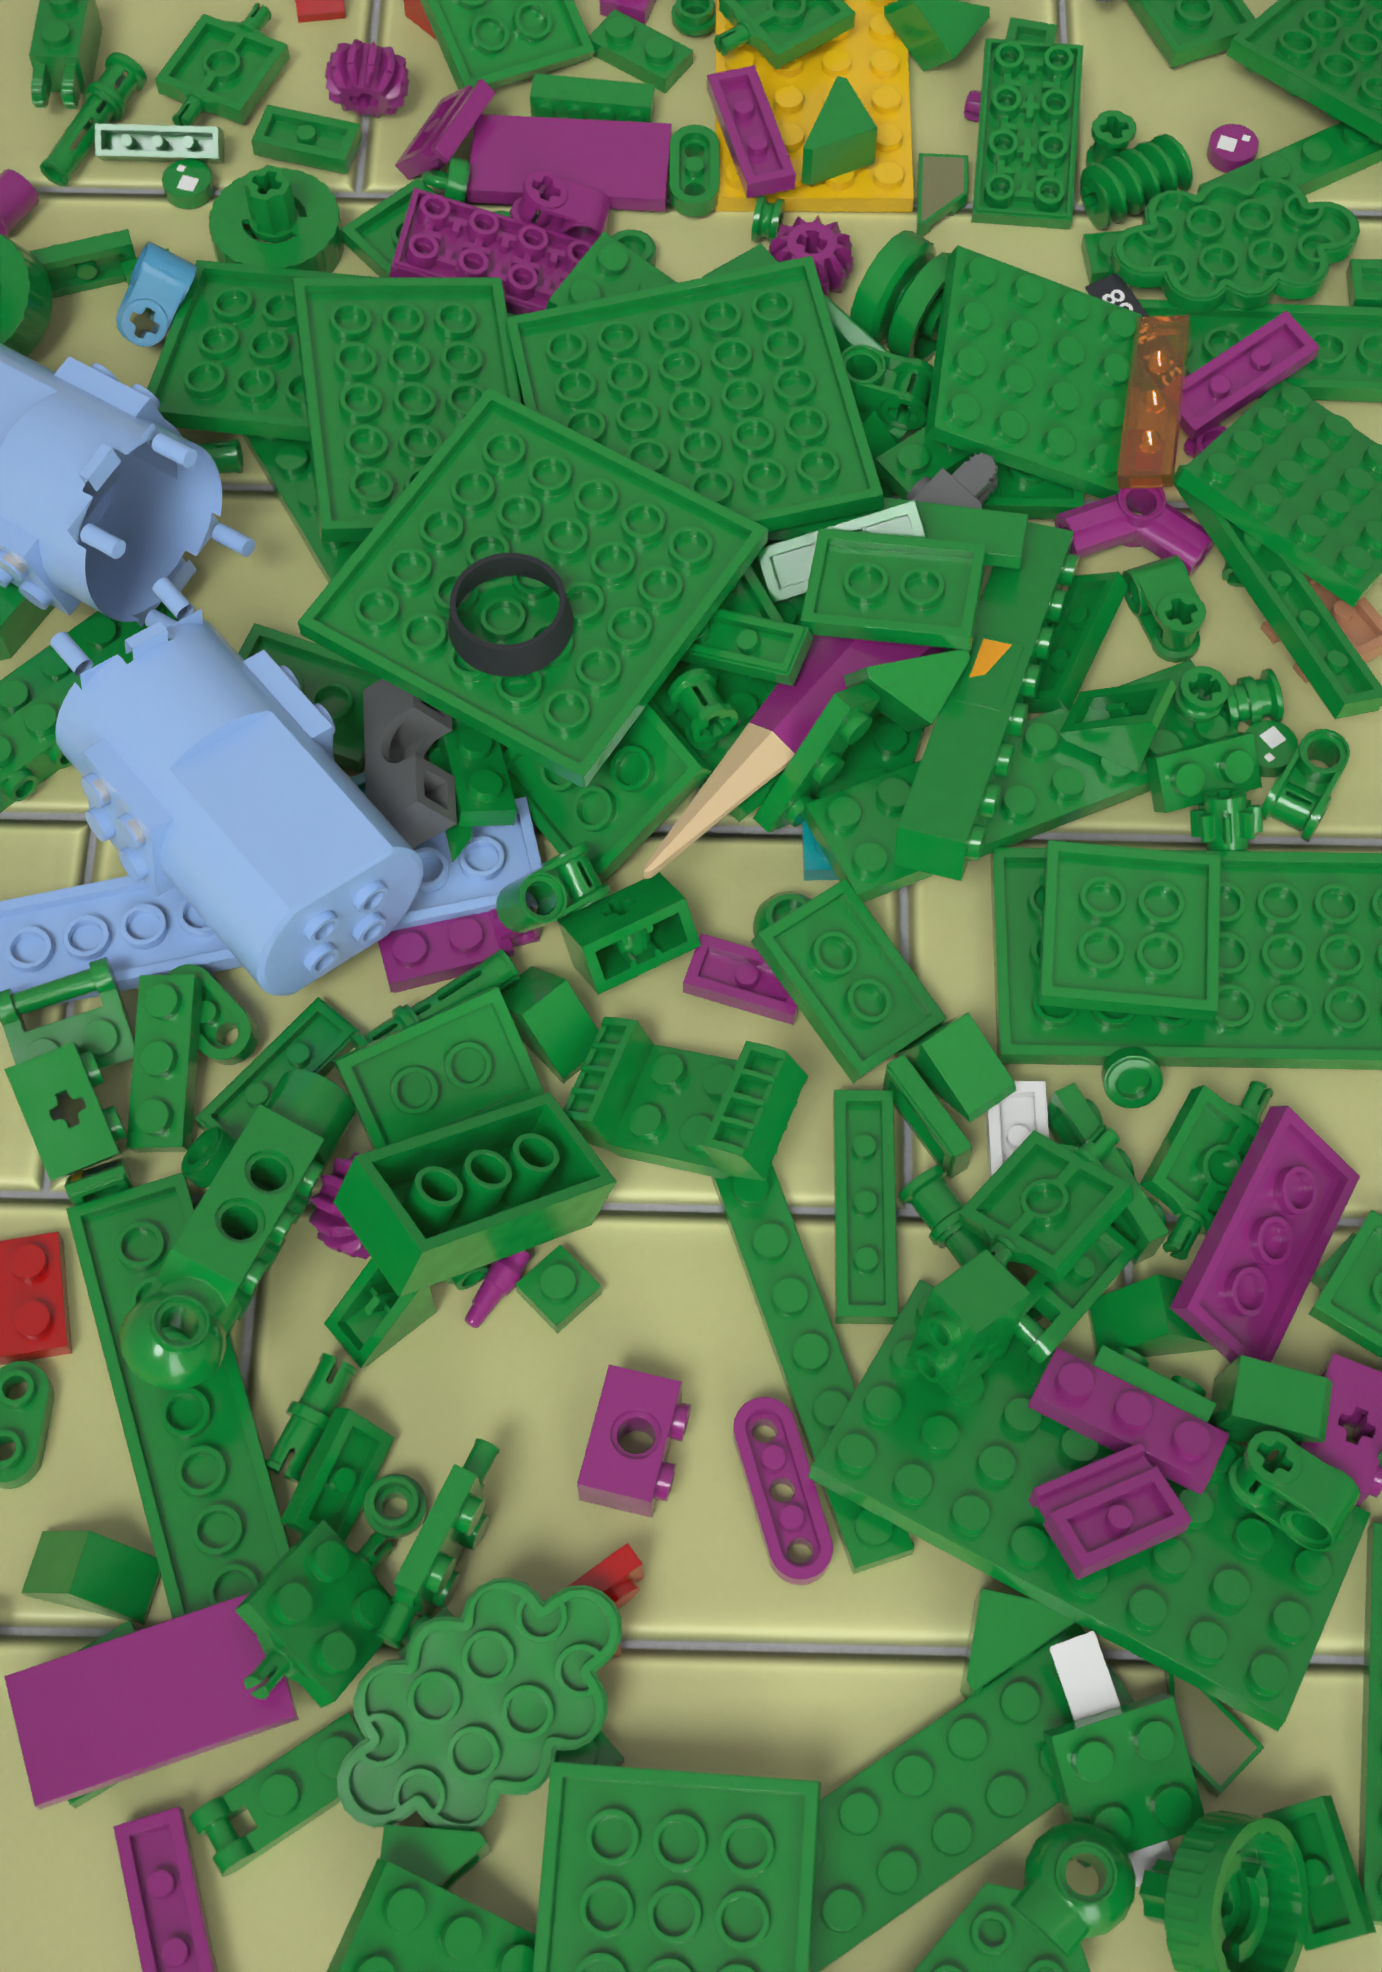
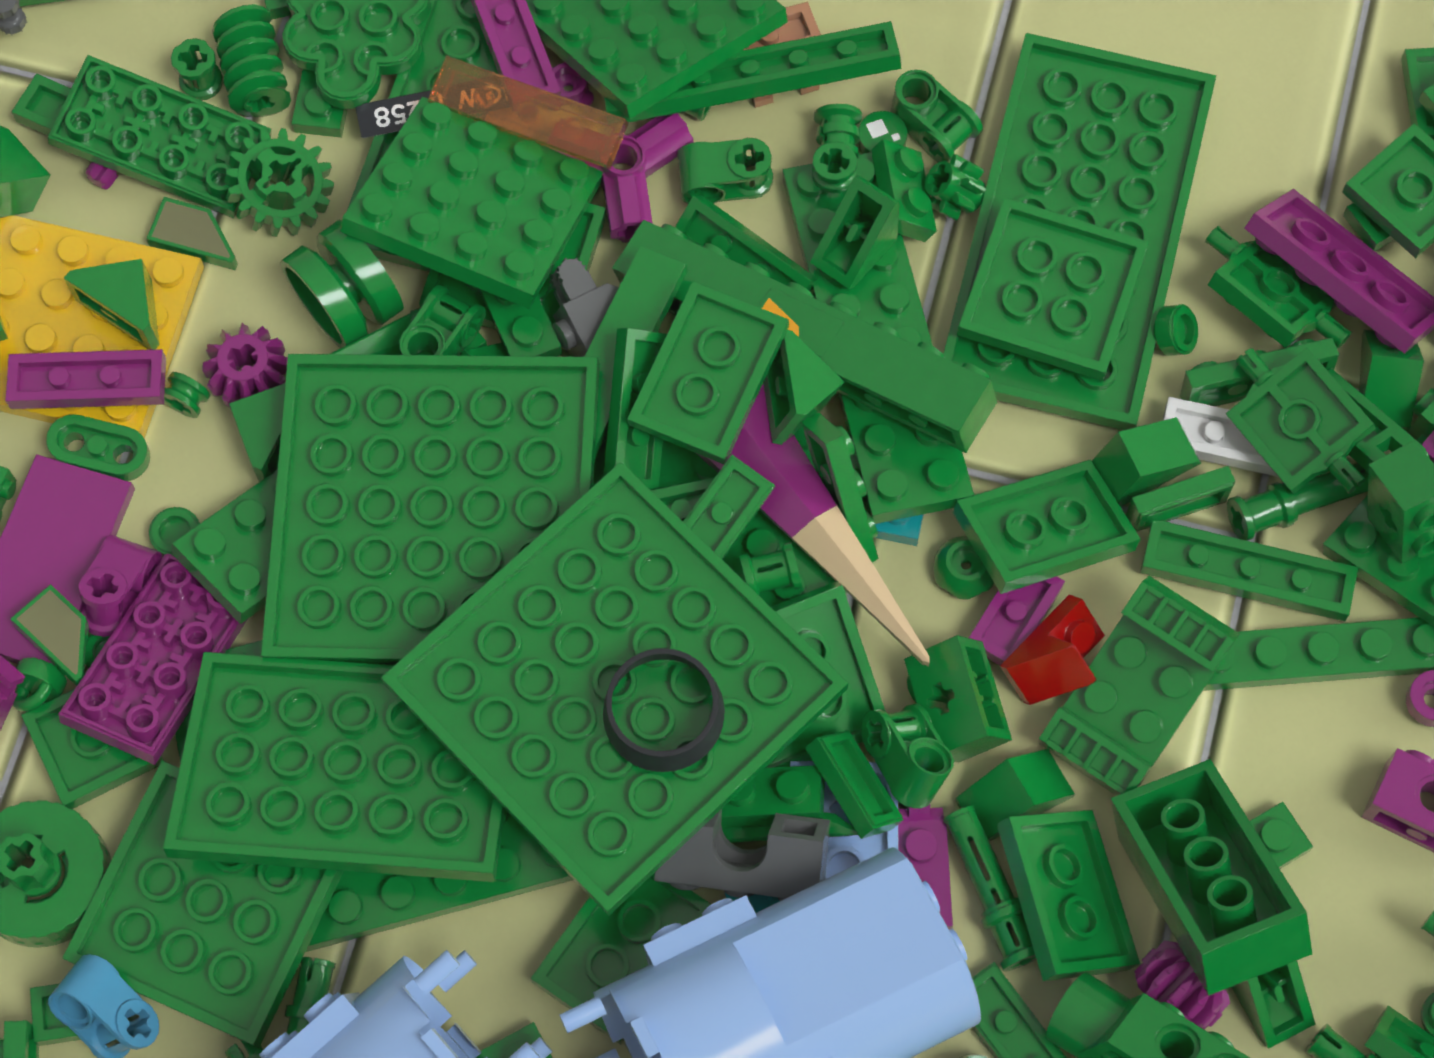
camera: 75 degrees left, 5 degrees up
none -> olive tile [11,584,89,686]
none -> green gear [224,128,334,237]
none -> green tile [805,730,904,839]
none -> red slope [1000,594,1105,705]

